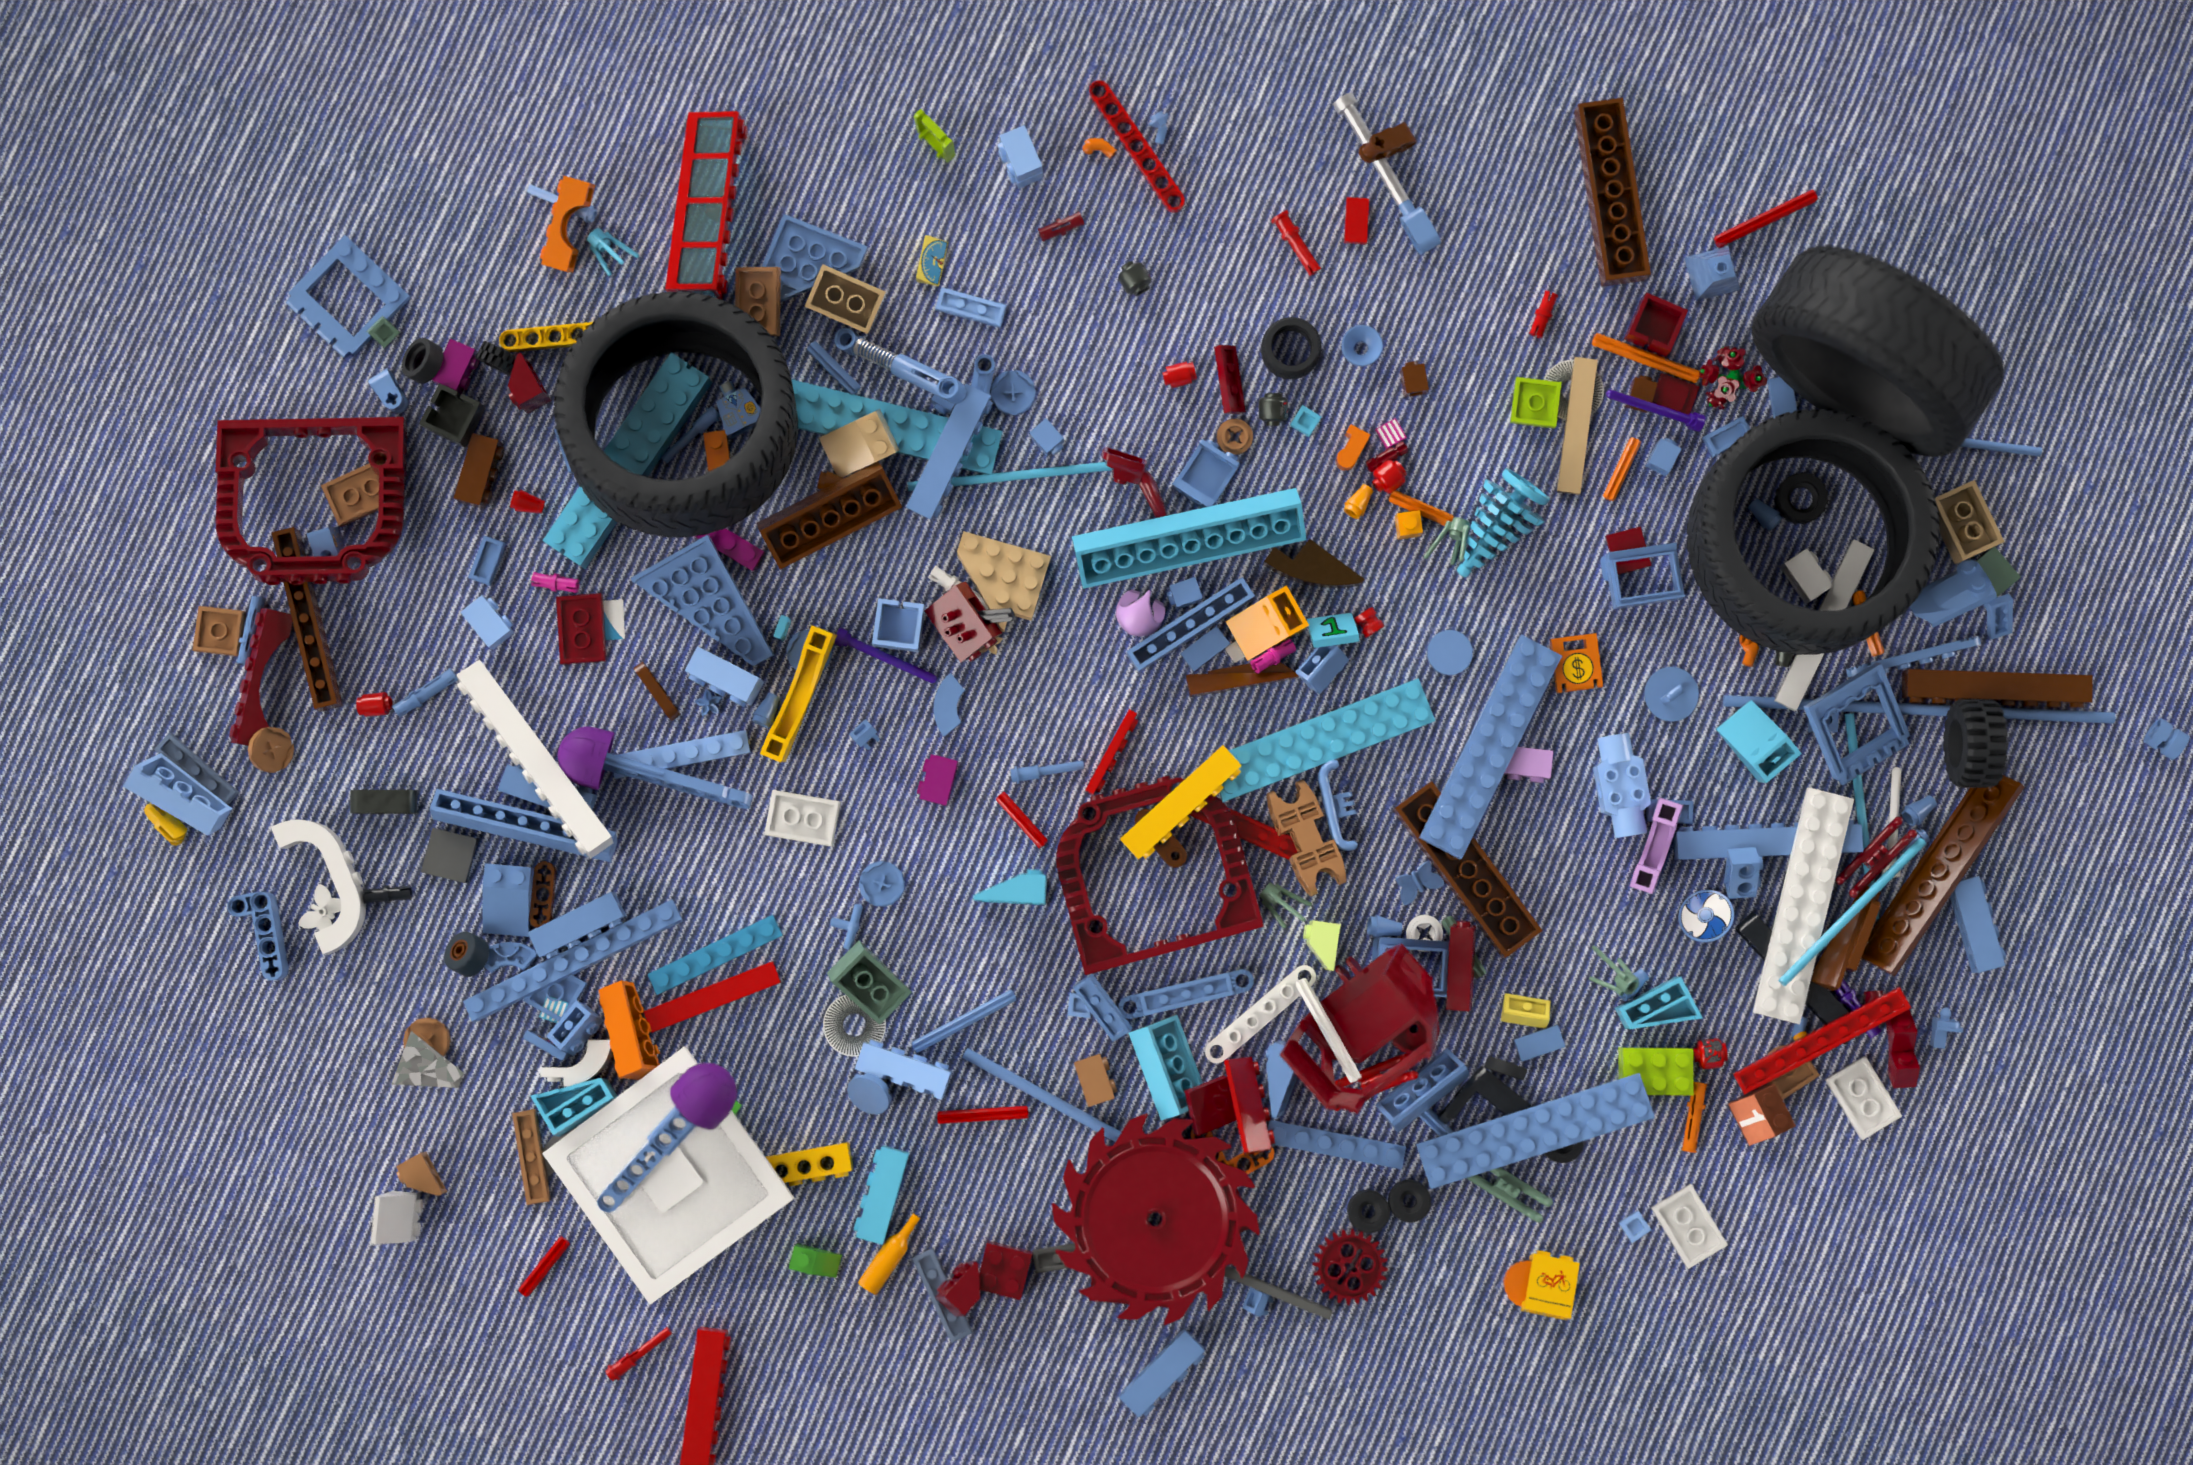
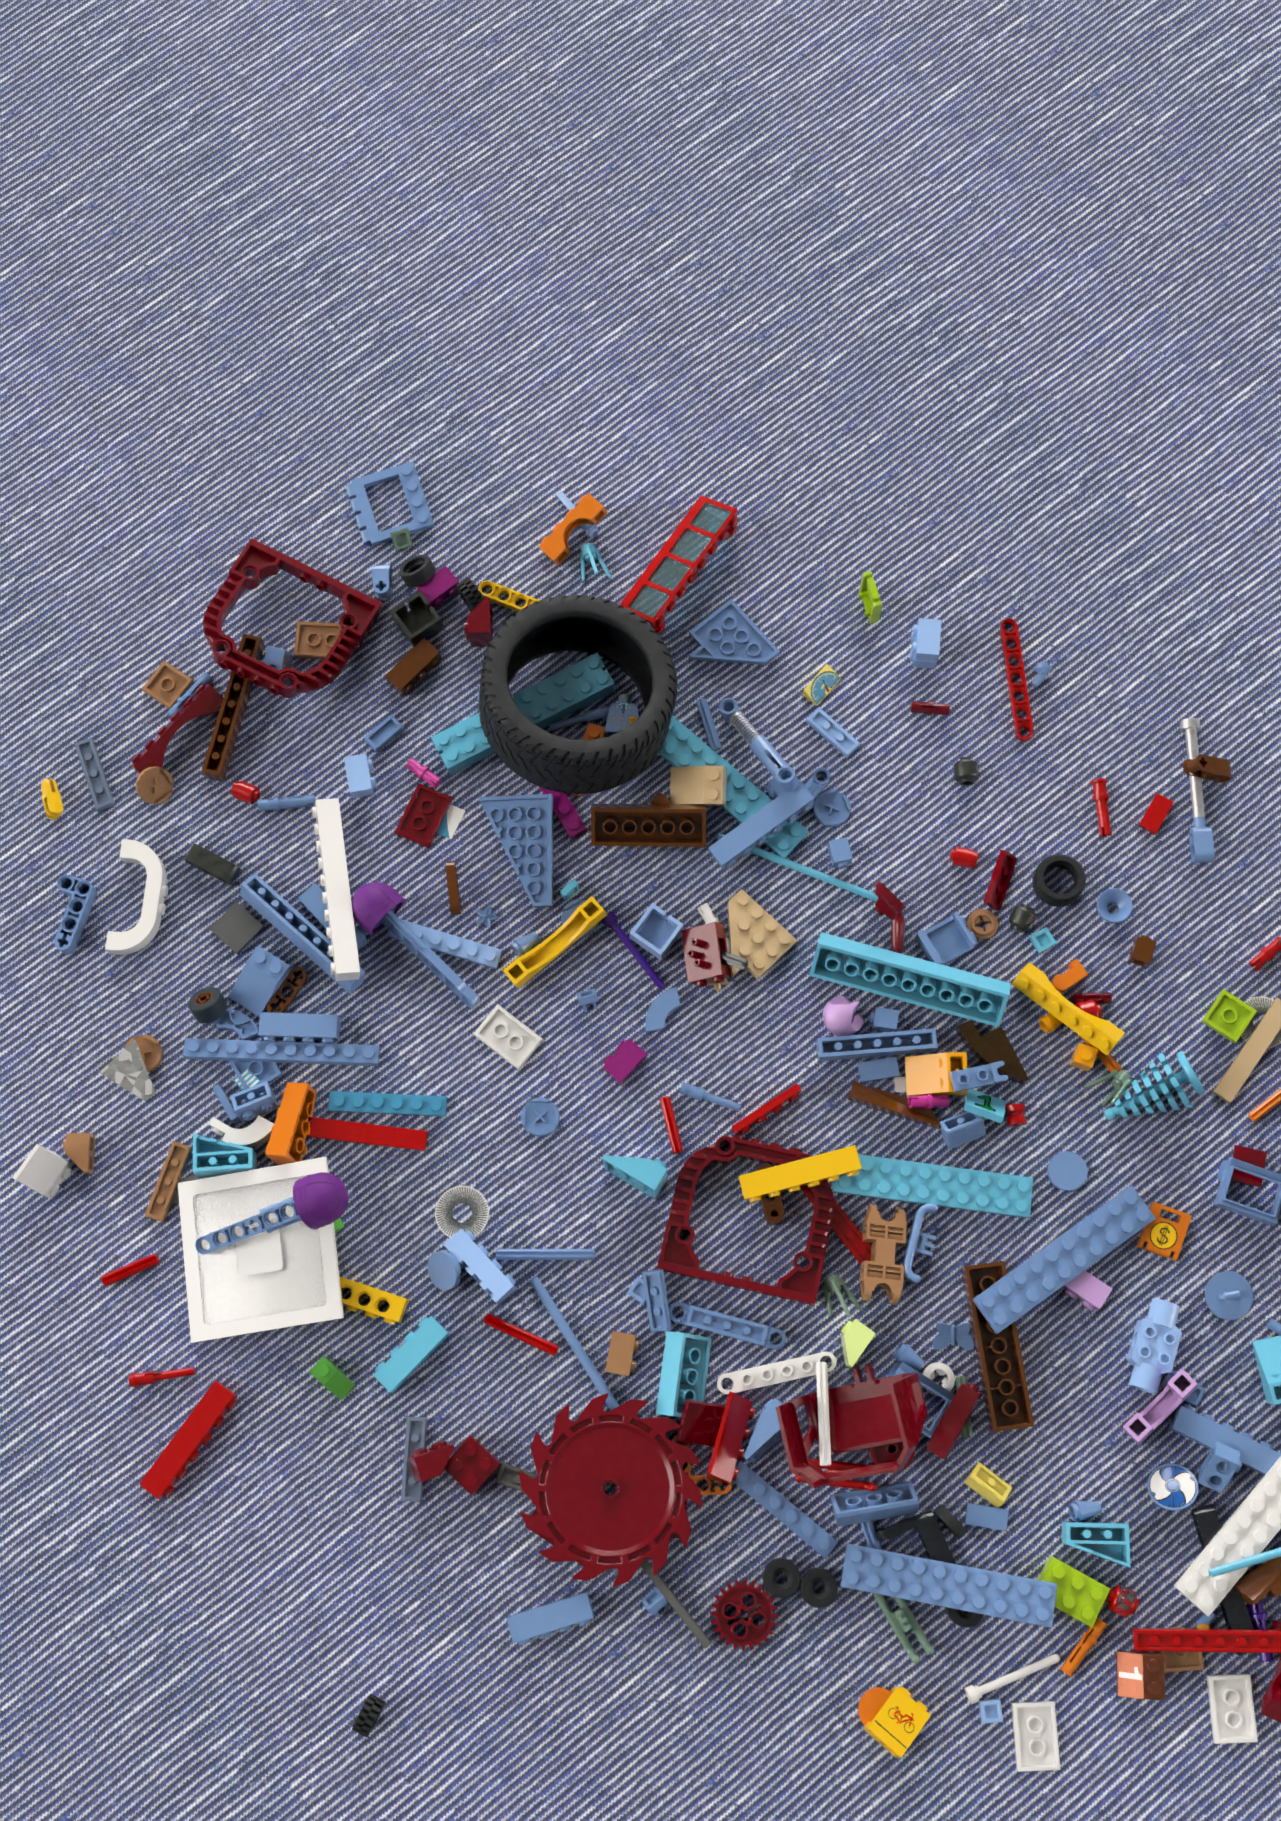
camera: 30 degrees right, 10 degrees down
light blue wedge [123,753,232,836] -> none
white piece [298,884,341,931] -> none
black pin [363,885,412,904] -> none
red cone [510,490,545,514] -> none
light blue brick [685,646,764,707] -> none
medium nougat tile [735,267,781,336] -> none
tan brick [805,264,886,334] -> none
sand green slope [827,941,912,1025] -> none
medium blue piece [830,904,863,950] -> none
light orange piece [858,1213,921,1295] -> none
orange arm [1082,138,1117,159] -> none
tile [1375,418,1407,450] -> none
sand green plant [1589,945,1639,996] -> none
none -> medium blue plate [949,1061,1008,1093]
none -> white piece [964,1654,1060,1705]
none -> yellow arch [1012,962,1125,1056]

